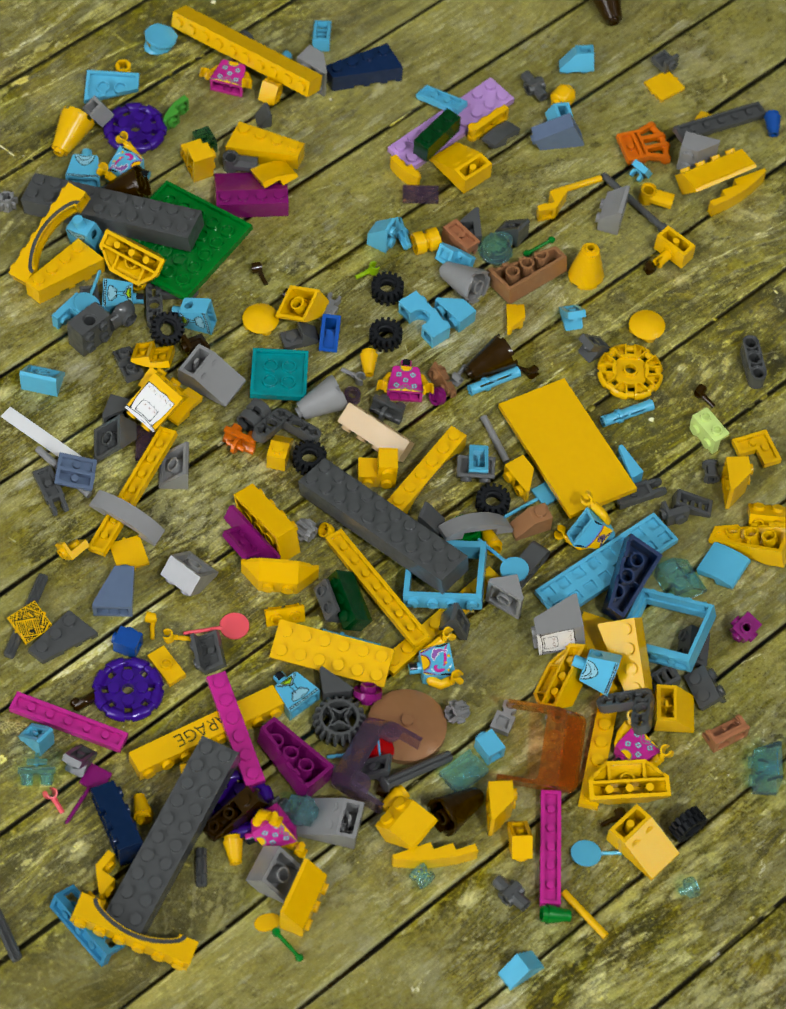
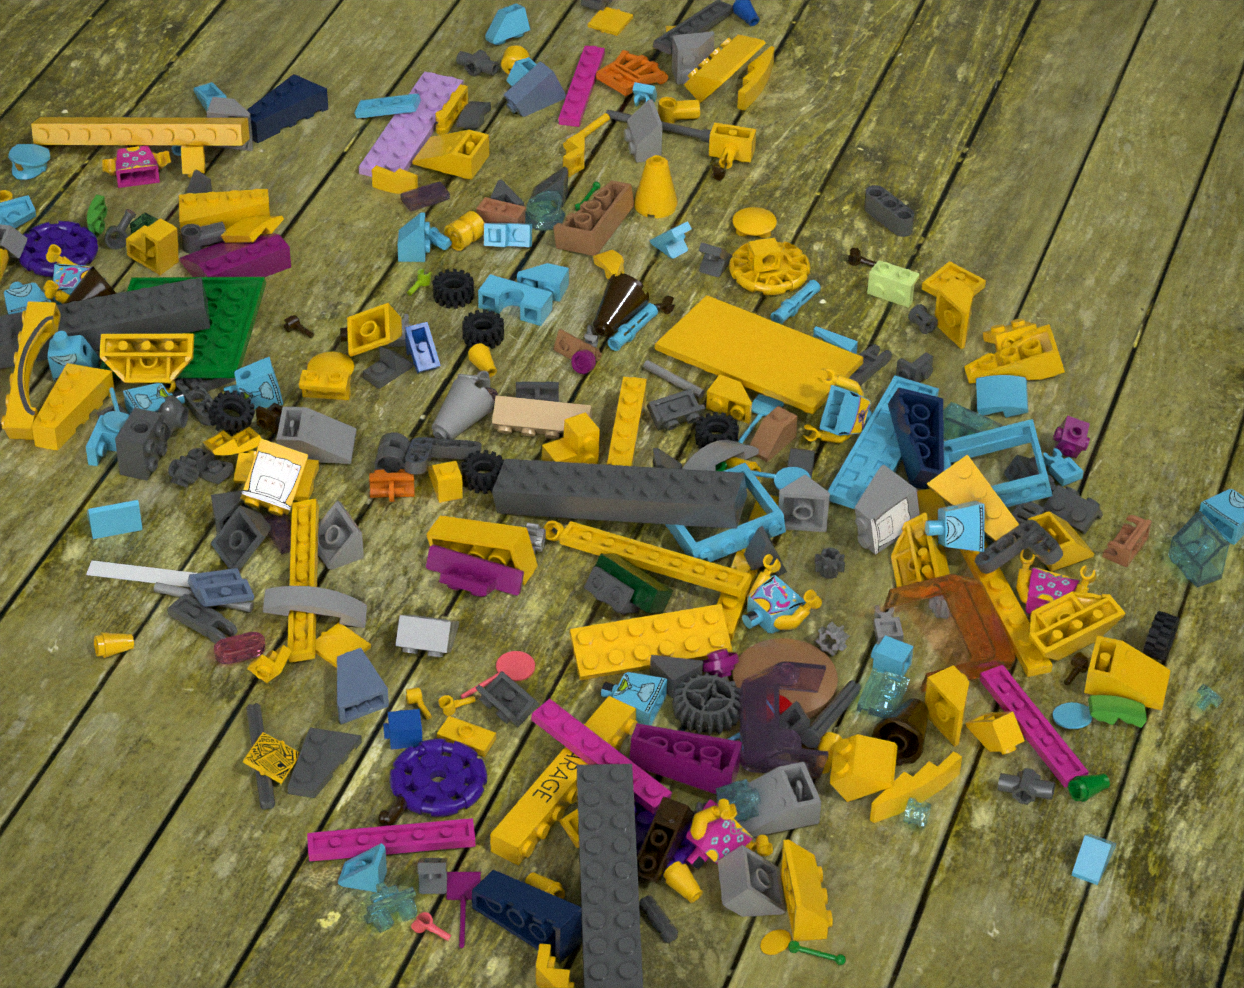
camera: 25 degrees left, 15 degrees down
yellow wedge [241,558,319,595] -> none
teal plate [250,348,309,401] -> none
yellow hinge [264,603,305,627] -> none
torso [376,359,434,402] -> none
dark green brick [413,108,461,162] -> none
light grey cone [439,261,490,304] -> none
medium azure slope [468,444,488,474] -> none
yellow bar [561,889,609,940] -> none
dark grey slope [670,489,713,518] -> none
none -> dark grey bar [105,209,136,250]
none -> dark grey gear [168,455,199,488]
none -> clear pink plate [214,632,266,664]
none -> yellow bracket [299,370,351,400]
none -> dark pink plate [559,45,605,127]
none -> yellow brick [748,238,784,273]
none -> dark grey gear [814,548,845,579]
none -> medium azure plate [1043,448,1084,486]
none -> bright green slope [1088,695,1147,728]

